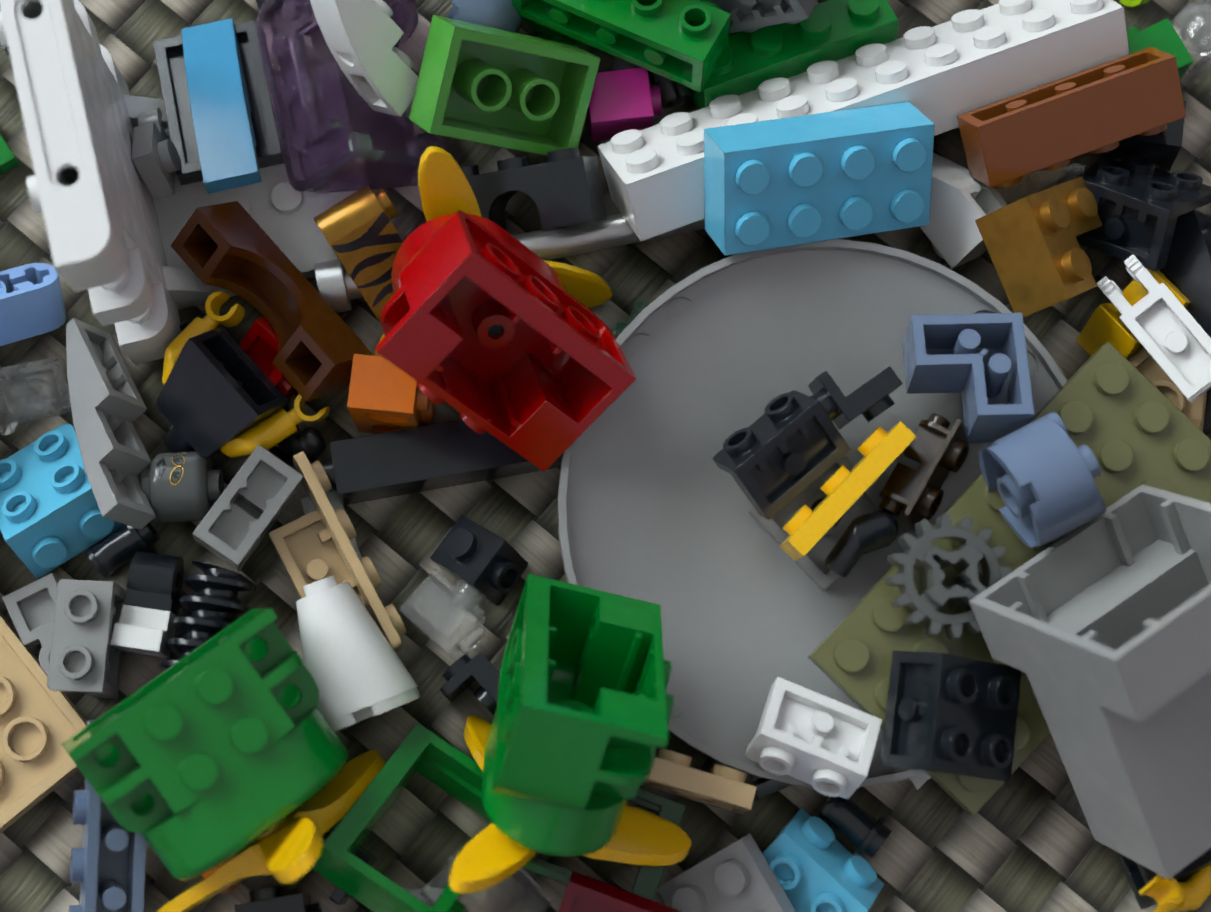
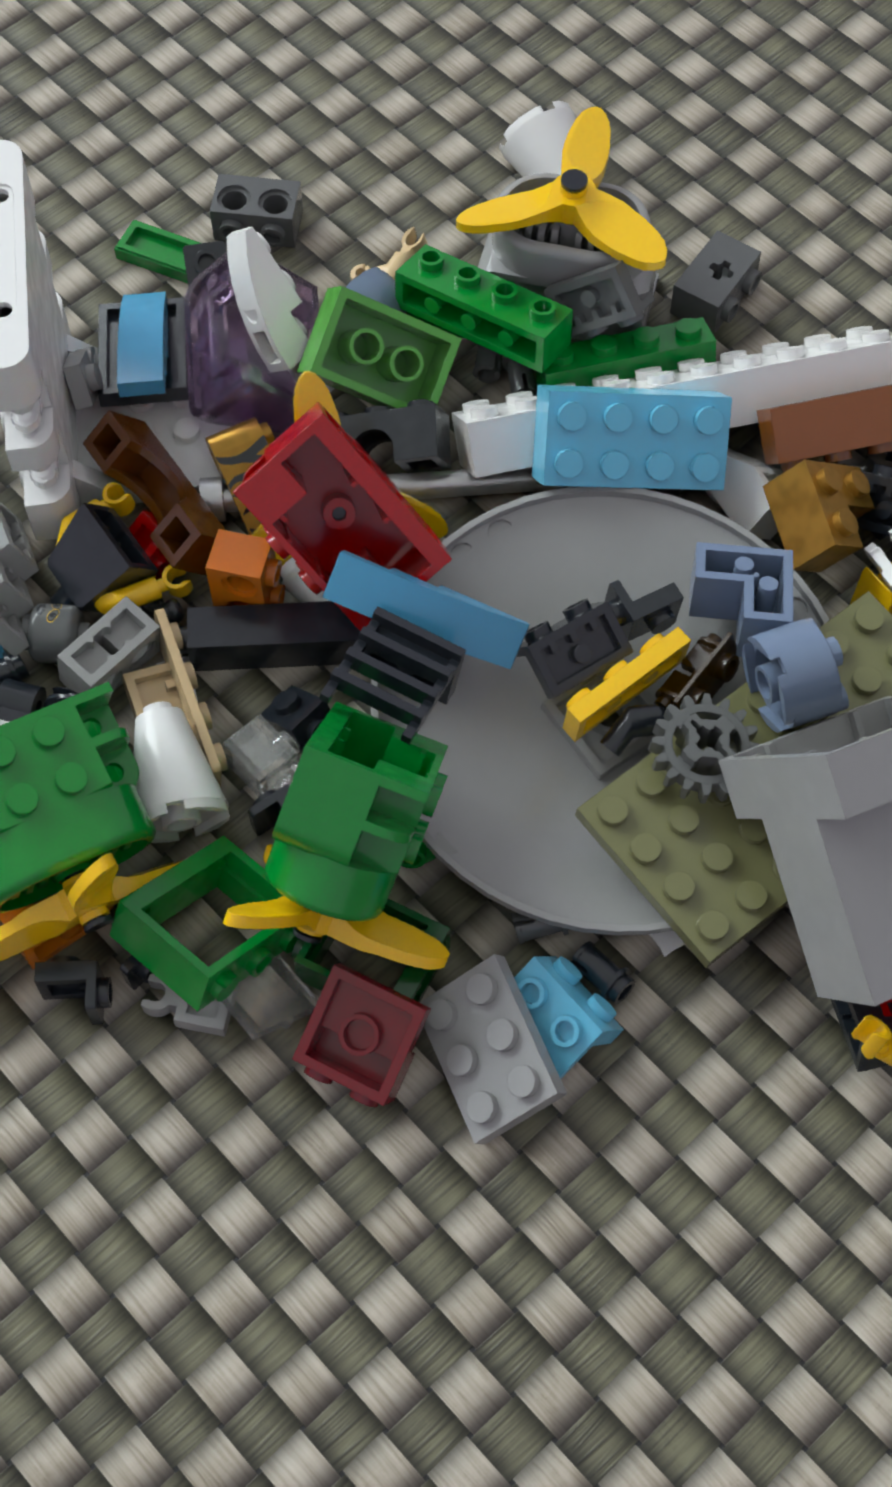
camera: 10 degrees right, 15 degrees down
dark pink brick [587,68,662,142] -> none
tan plate [641,749,757,815] -> none
white bracket [745,677,882,799] -> none
black bracket [880,651,1021,781] -> none
none -> black plate [319,606,466,745]
none -> dark azure slope [322,550,530,669]

